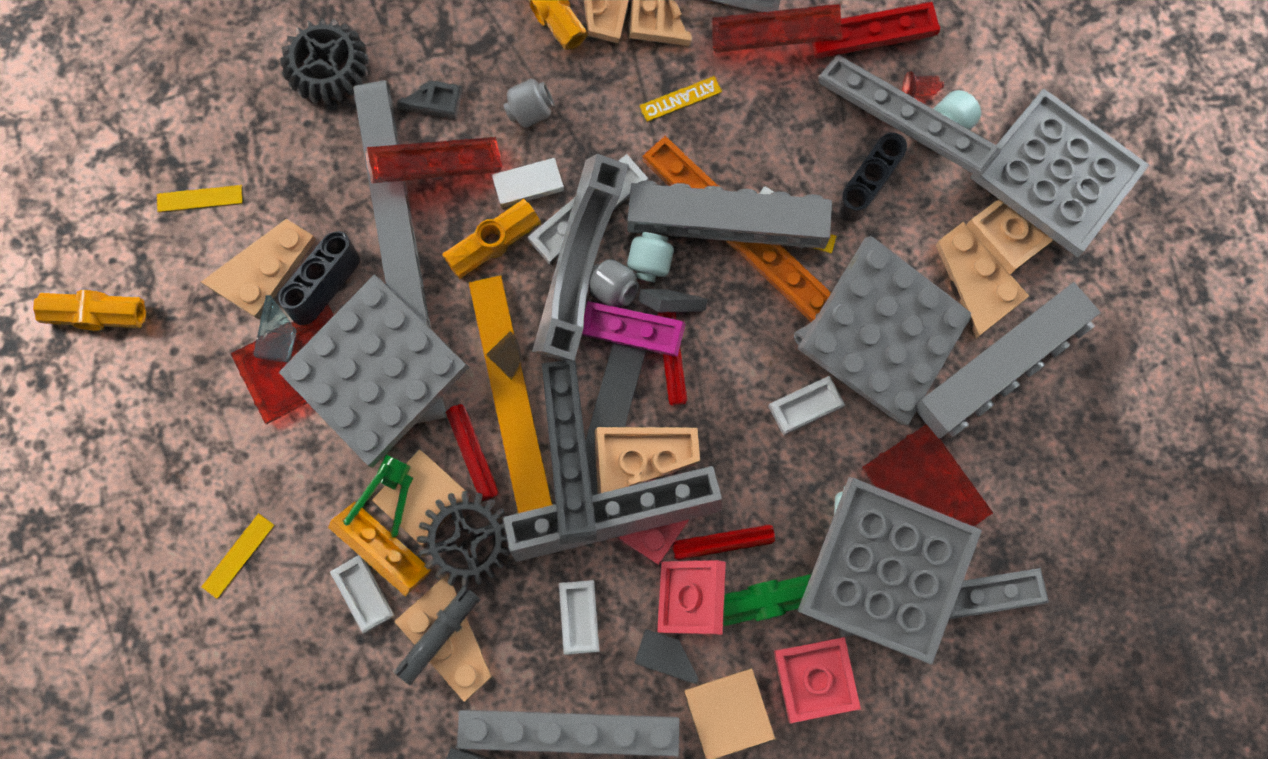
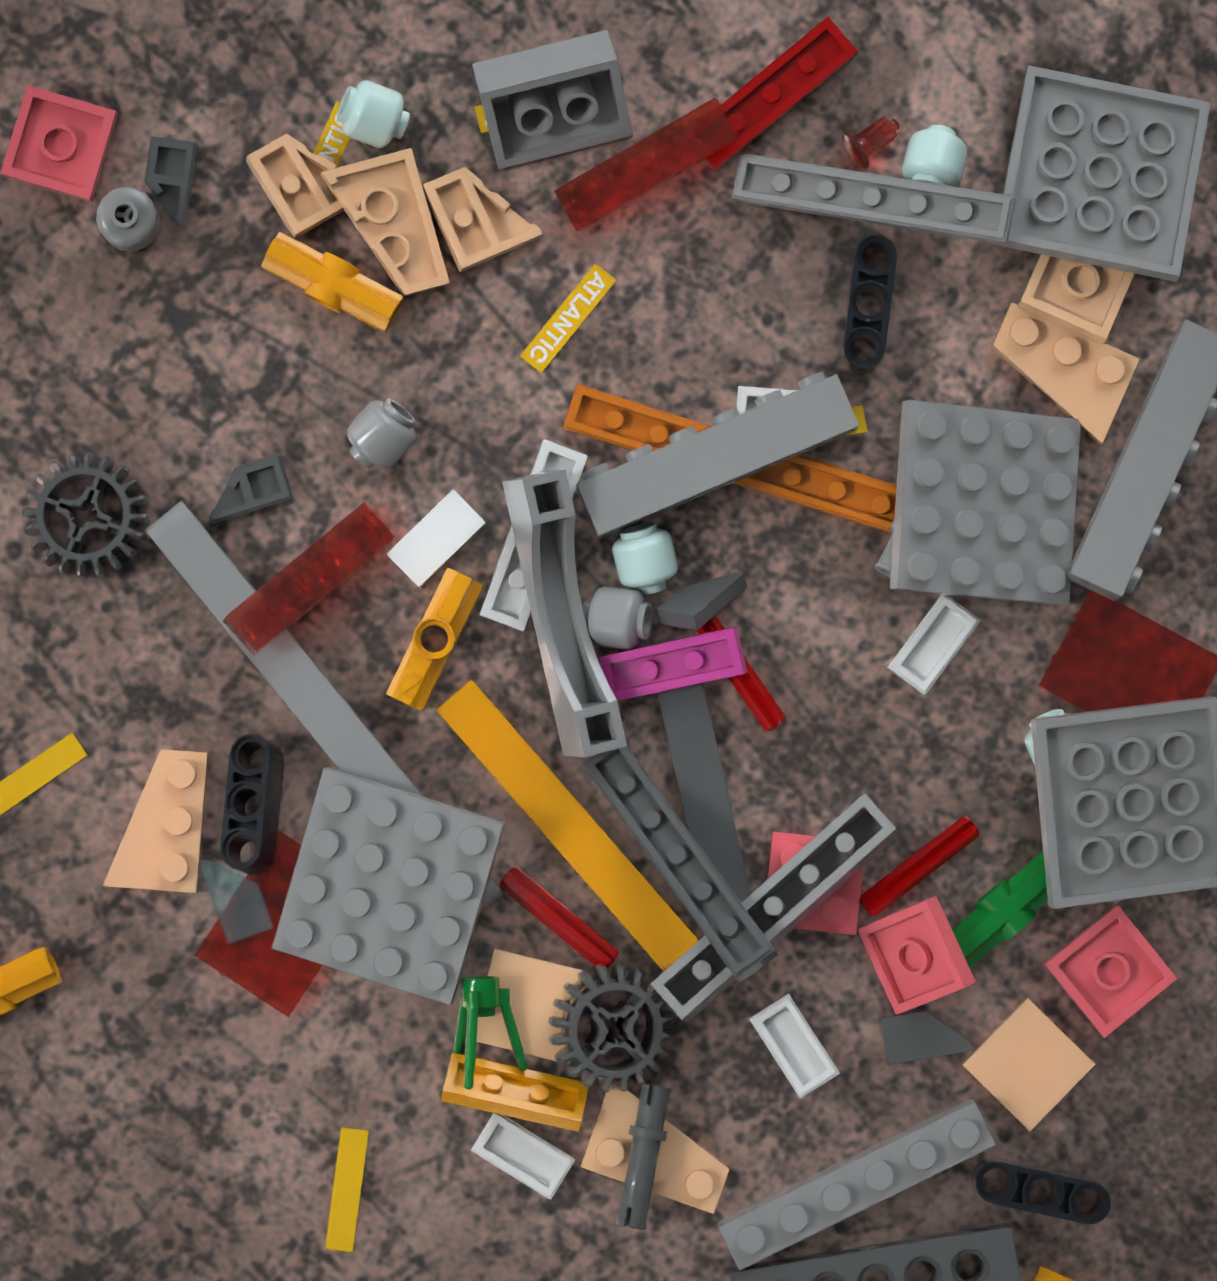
camera: 25 degrees left, 10 degrees up
clear smoke tile [486,331,521,380] -> none
light nougat wing [594,427,700,494] -> none

